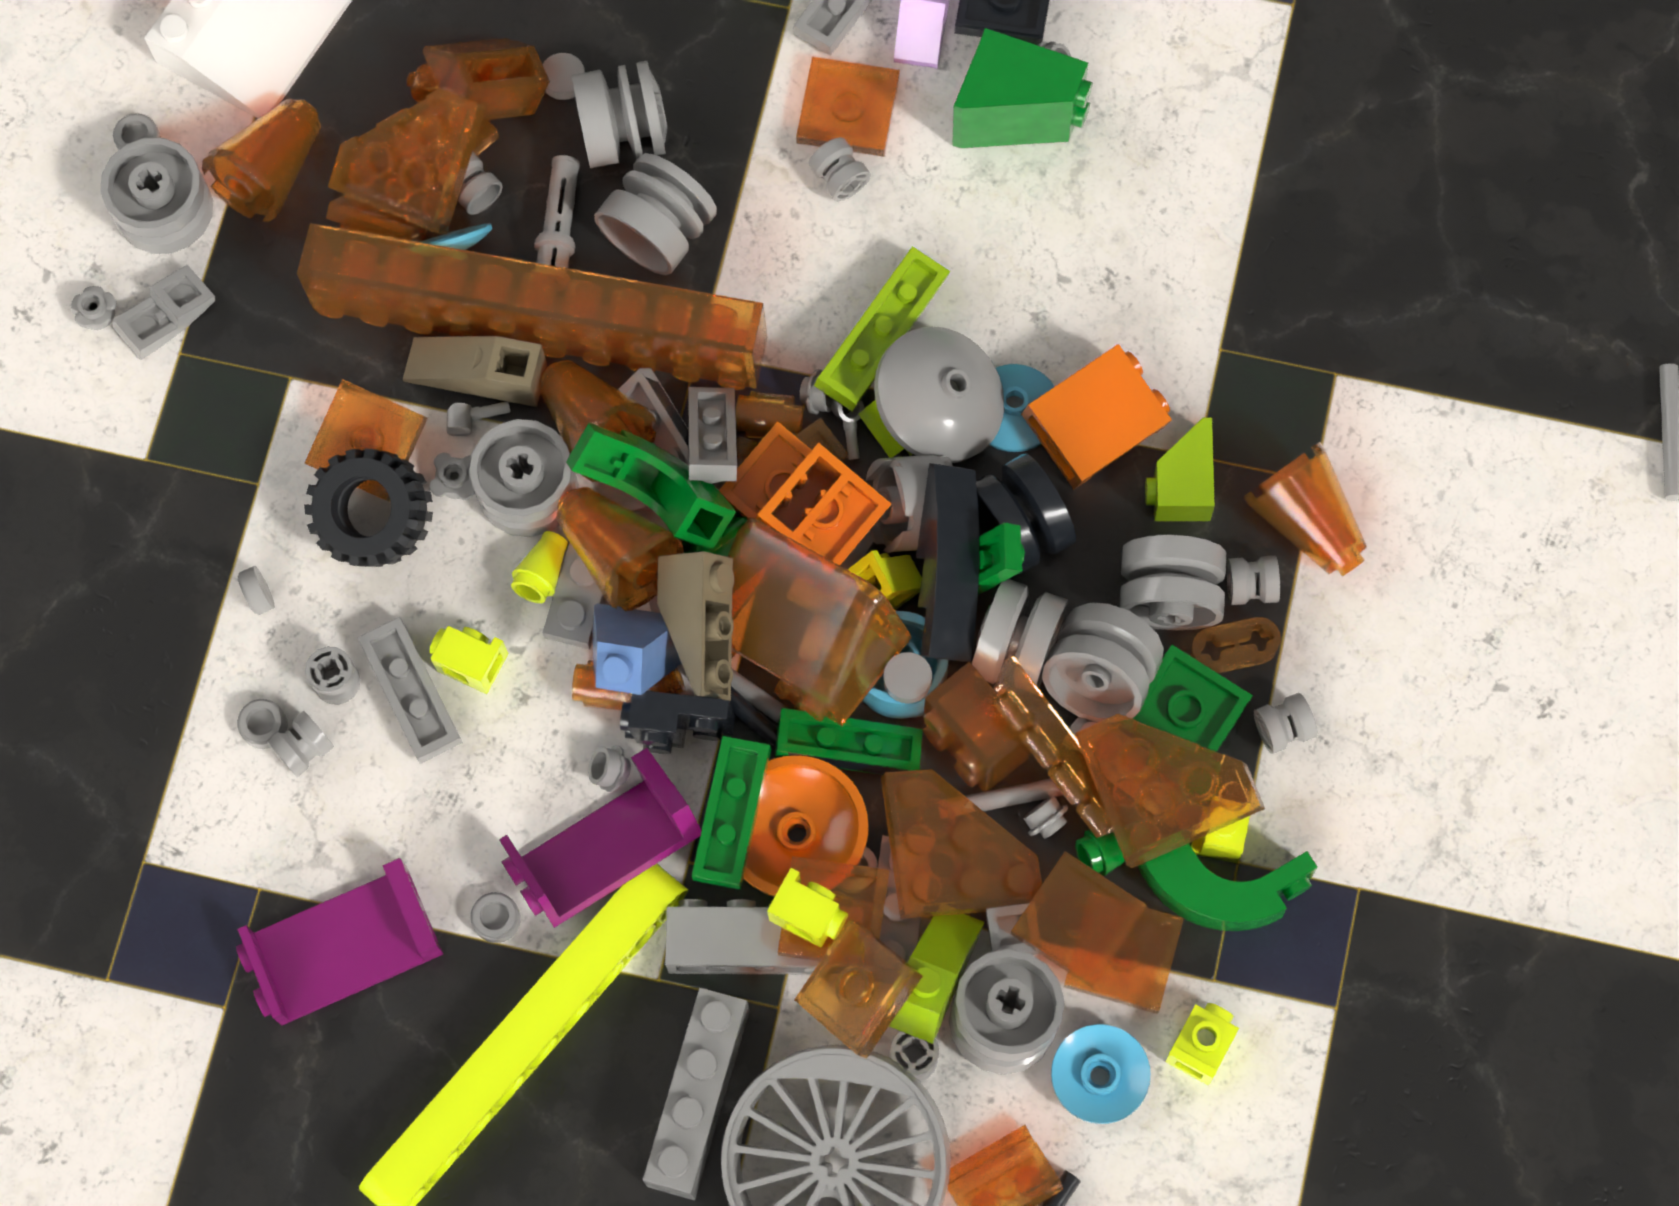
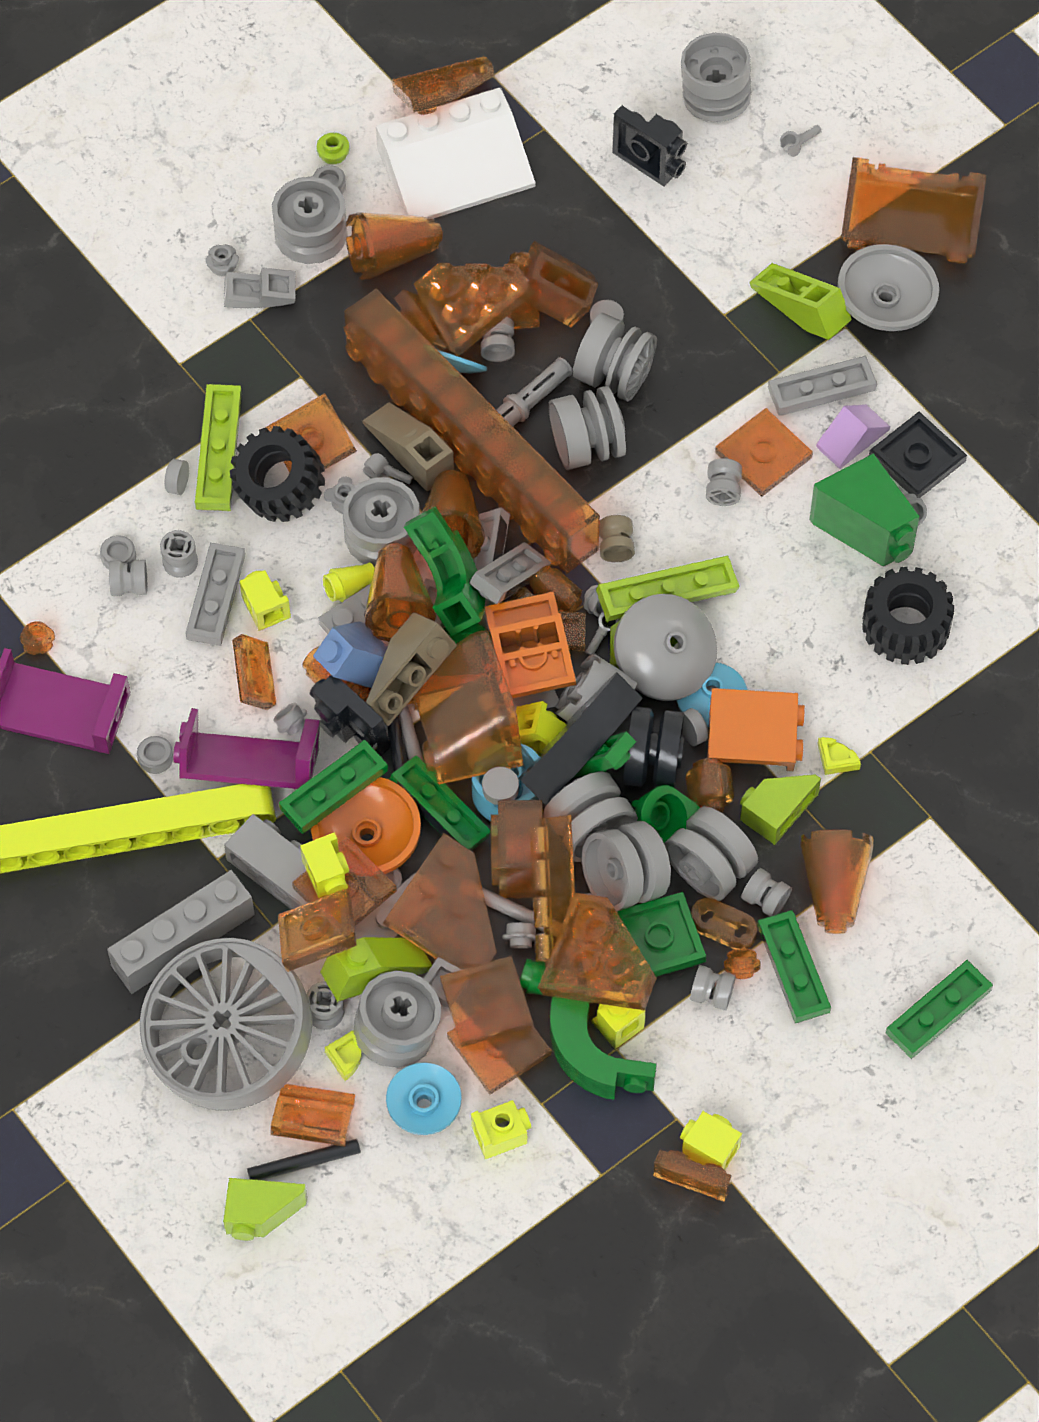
camera: 35 degrees right, 10 degrees down
none -> clear orange plate [20,621,55,655]
none -> lime plate [195,384,242,511]
none -> clear orange plate [232,634,277,710]
none -> lime plate [316,132,350,165]
none -> neon yellow tile [324,1030,362,1081]
none -> dark tan wheel [598,515,635,563]
none -> green piece [631,785,700,843]
none -> clear orange plate [653,1150,732,1202]
none -> neon yellow brick [680,1111,742,1177]
none -> light grey tile [682,708,708,746]
none -> clear orange head [685,758,735,812]
none -> clear orange plate [724,949,761,979]
none -> green plate [757,910,831,1024]
none -> neon yellow tile [817,737,861,775]
none -> black tyre [862,566,954,665]
none -> green plate [886,960,993,1059]

